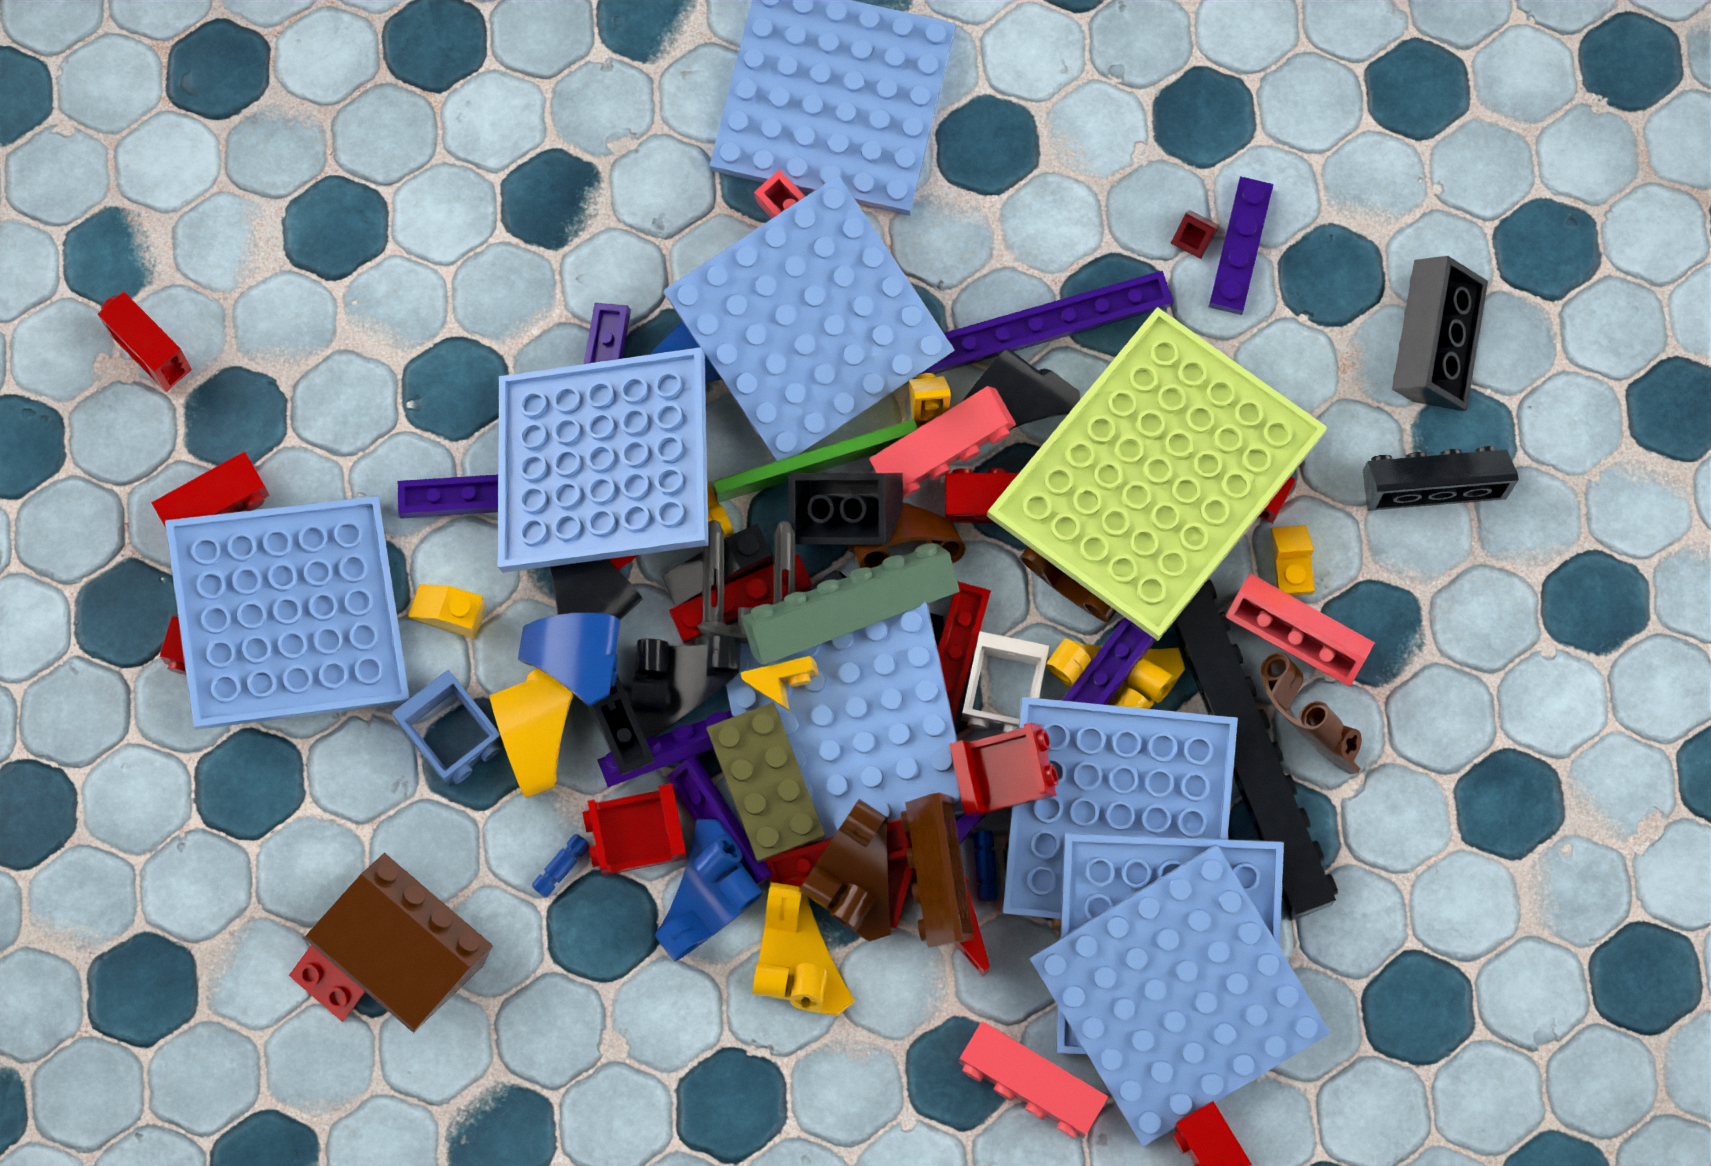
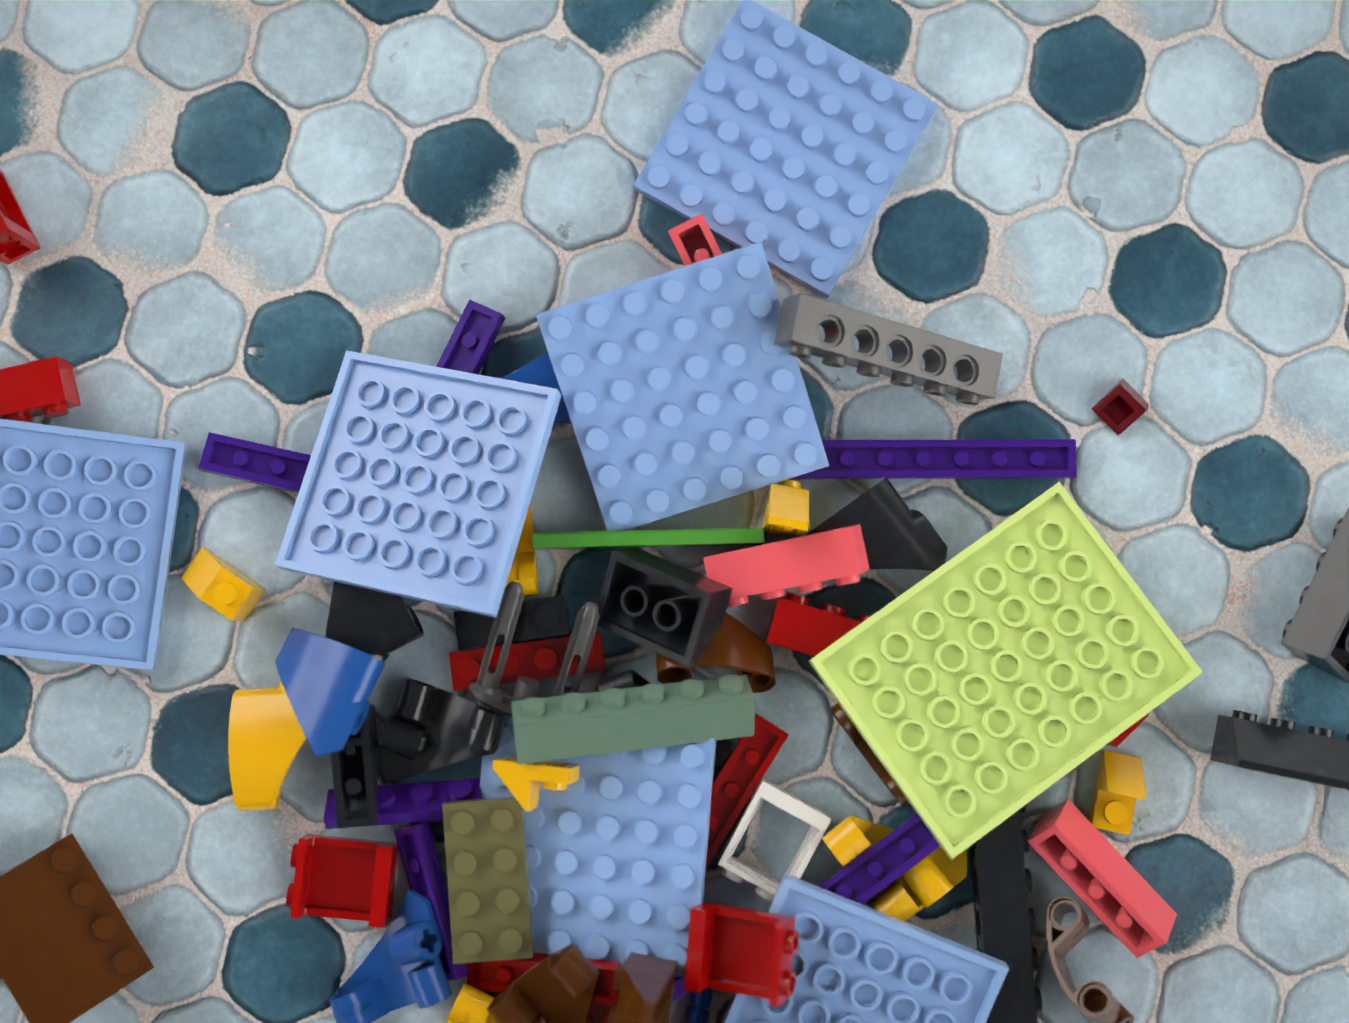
camera: 20 degrees right, 10 degrees up
medium blue window [392,669,503,786] -> none
blue axle [532,834,589,898] -> none
dark purple plate [1208,176,1274,315] -> none
none -> brick [774,293,1003,405]

